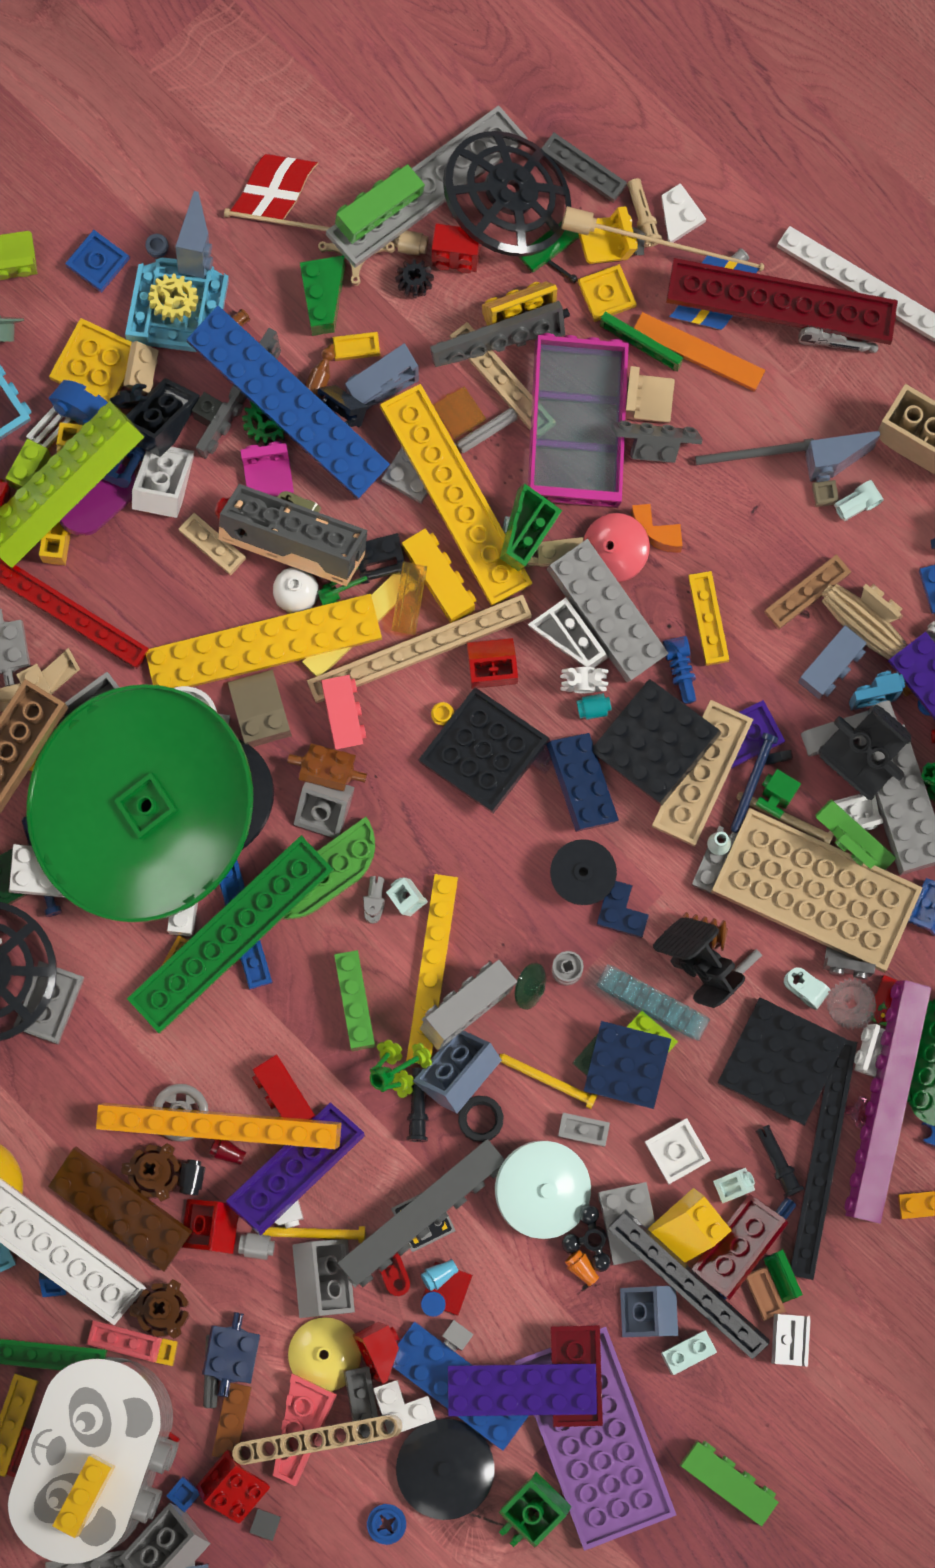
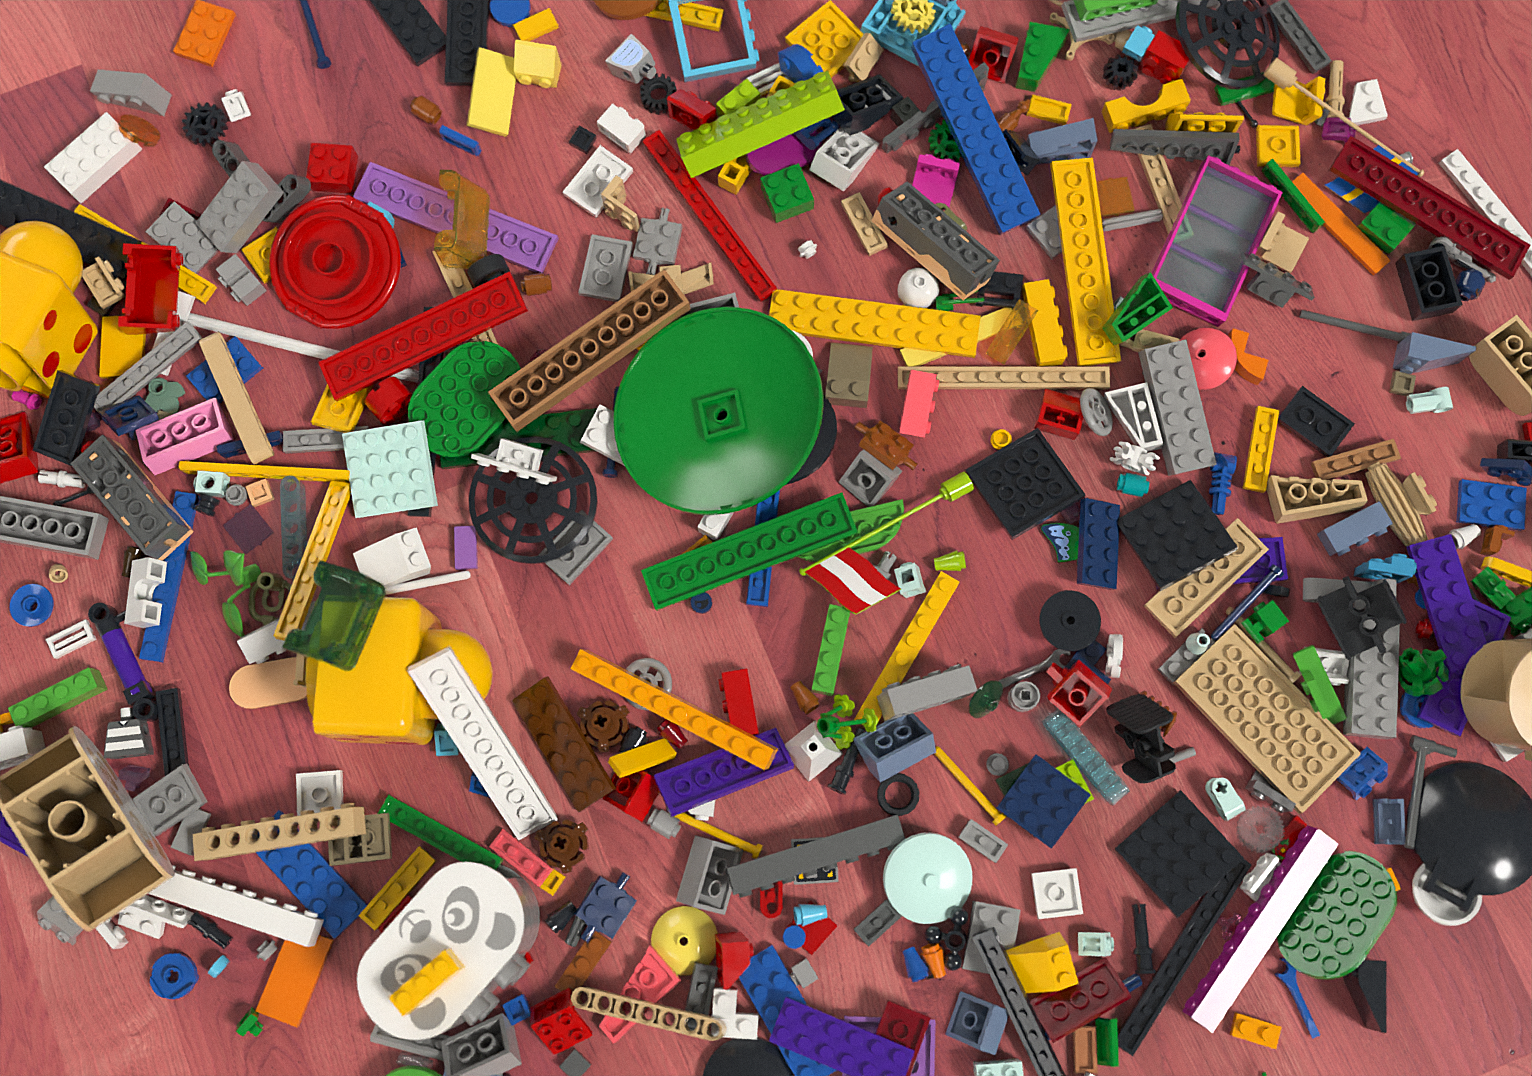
camera: 25 degrees right, 0 degrees up
black plate [110,383,148,409] -> none
none -> black cone [544,900,577,934]
none -> yellow tile [608,738,677,778]
none -> dark blue tile [691,592,713,614]
none -> green brick [760,163,814,223]
none -> white slope [785,720,843,782]
none -> dark orange cone [790,681,820,715]
none -> white plate [798,240,817,259]
none -> flag [799,471,974,615]
none -> dark grey plate [854,899,902,947]
none -> blue cone [902,947,929,983]
none -> lime cone [934,550,966,571]
none -> red slope [969,26,1019,83]
none -> flat silver plate [986,753,1009,776]
none -> flat silver piece [997,649,1070,689]
none -> arm [1041,523,1079,564]
none -> red hinge [1046,659,1112,727]
none -> light grey plate [1080,388,1113,436]
none -> yellow arch [1101,79,1191,133]
none -> white plate [1105,634,1123,678]
none -> medium azure brick [1123,25,1155,62]
none -> tan wedge [1266,475,1368,524]
none -> black plate [1278,386,1355,457]
none -> magenta bracket [1322,118,1356,142]
none -> green slope [1358,202,1416,255]
none -> black brick [1395,246,1463,321]
none -> dark blue head [1456,269,1486,301]

